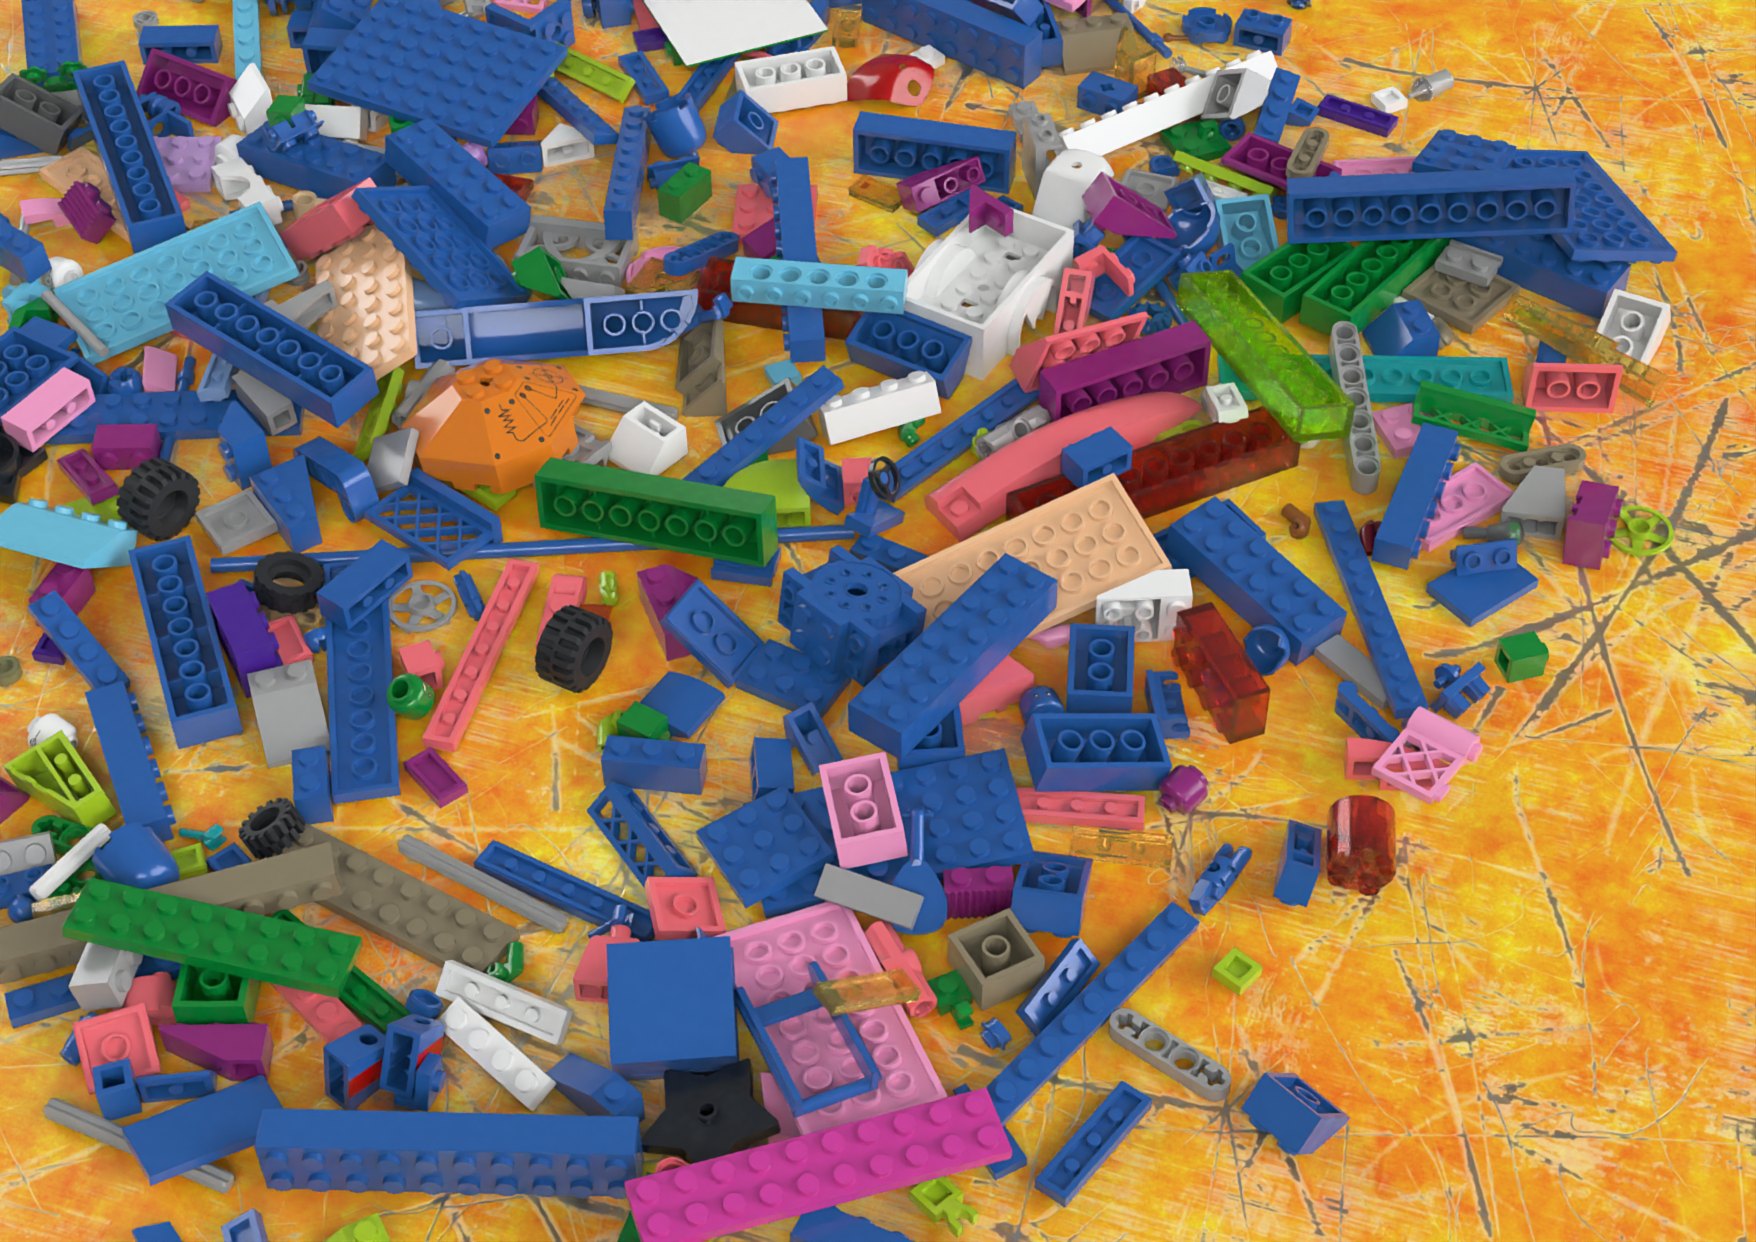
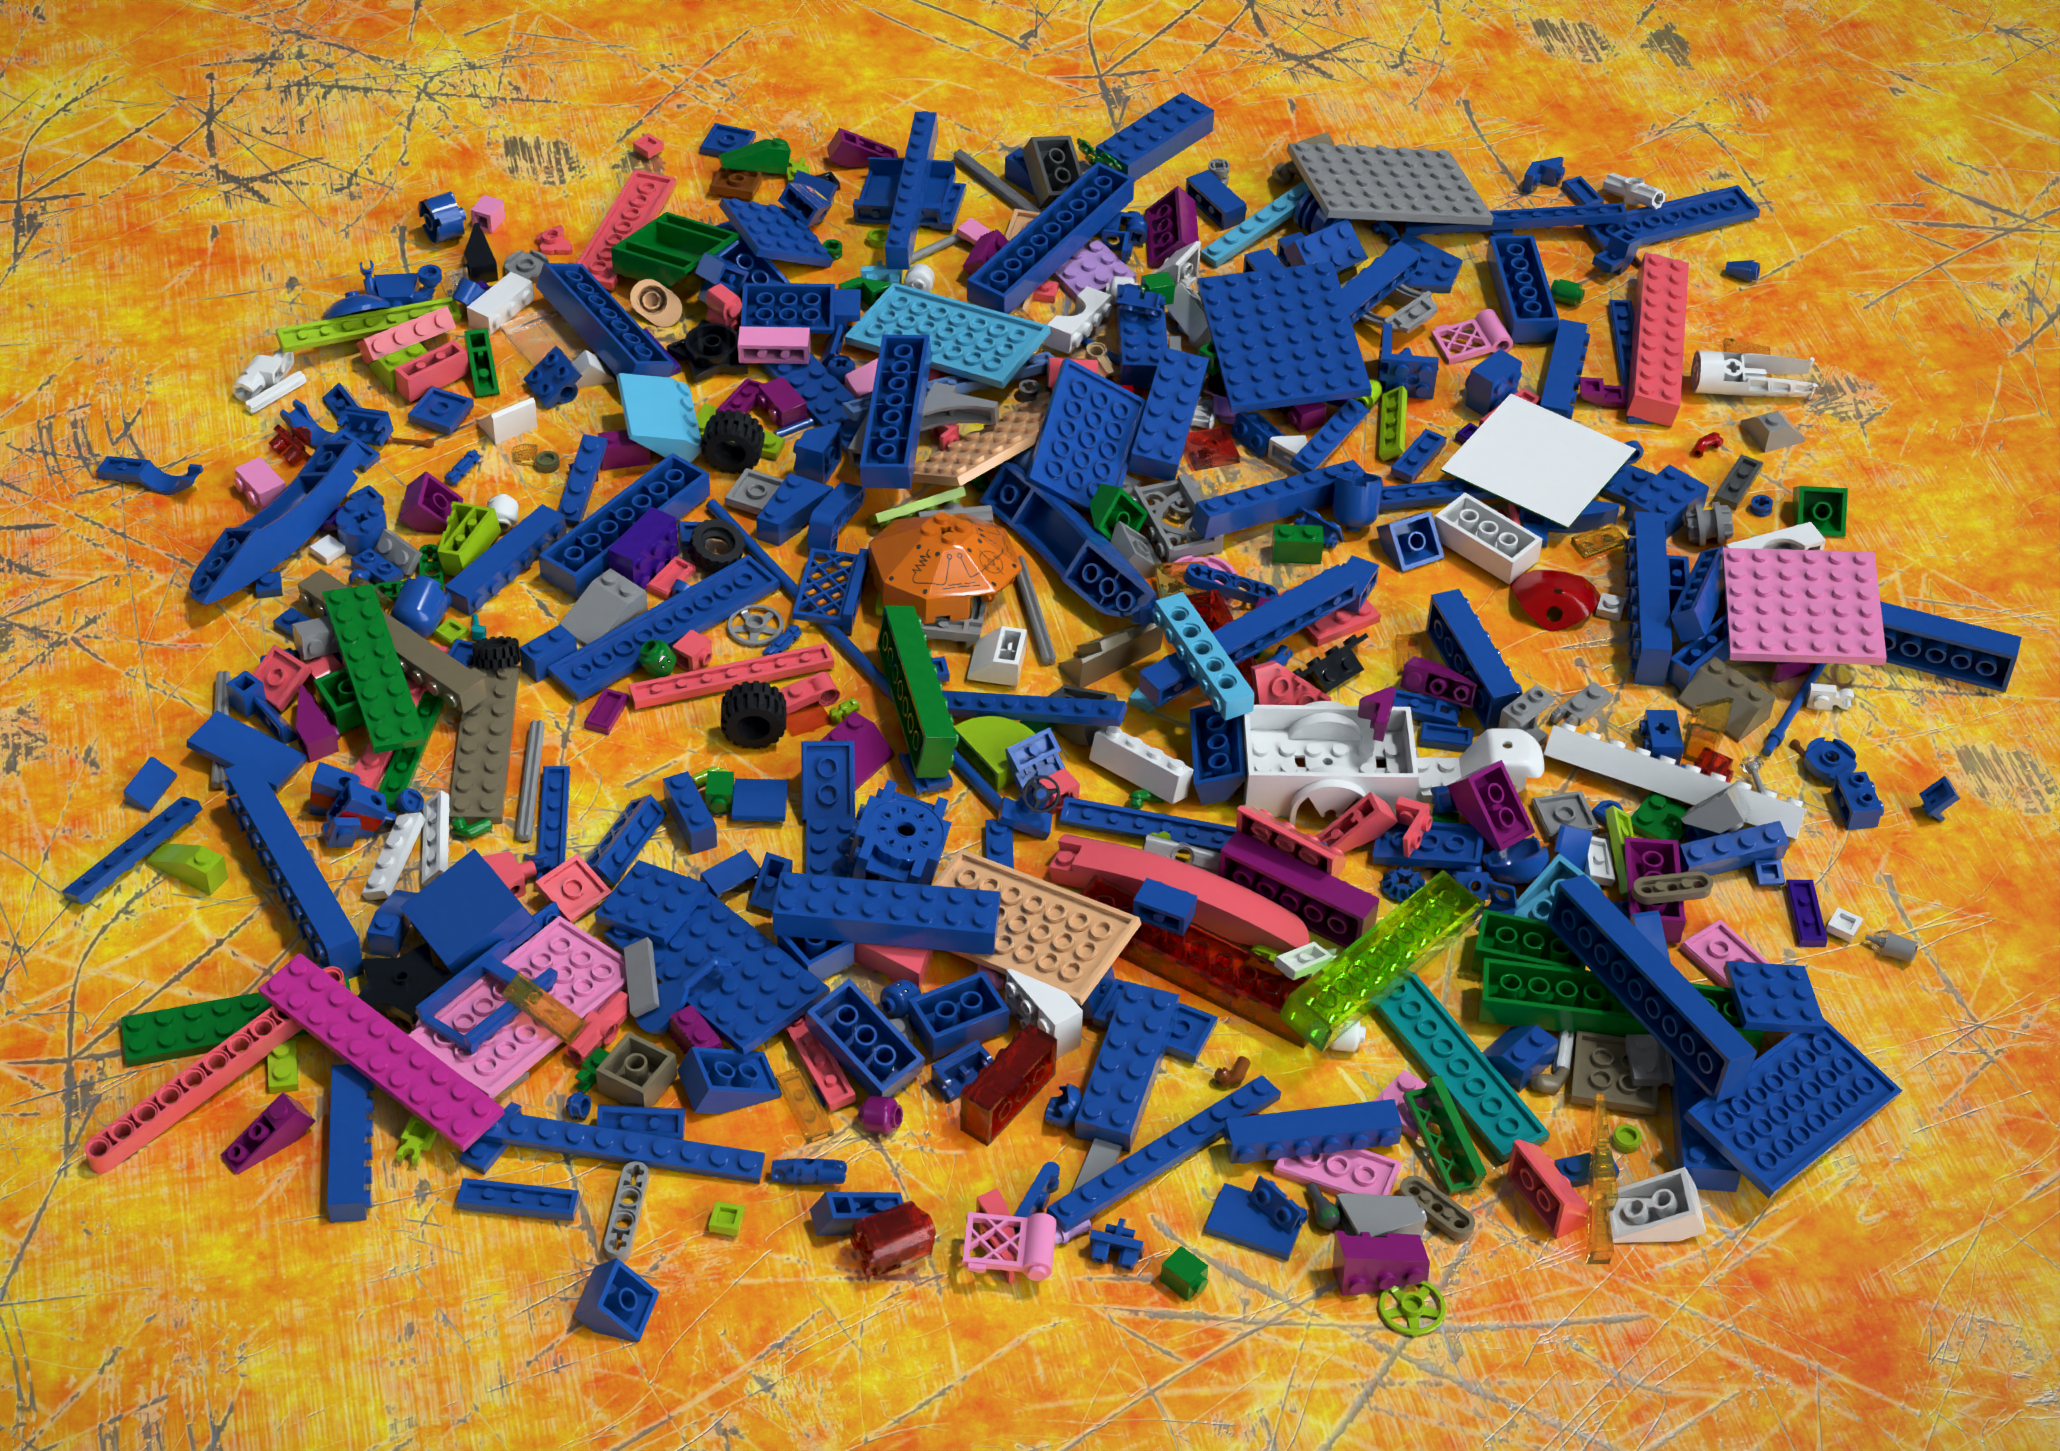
camera: 55 degrees right, 0 degrees up
white axle [29,823,111,901] -> none
light grey bar [41,290,109,357] -> none
blue brick [316,539,413,631] -> none
light grey tile [367,427,419,494] -> none
bright pink brick [819,752,908,869] -> none
light grey beam [1328,321,1381,495] -> none
none -> black bracket [1293,633,1368,694]

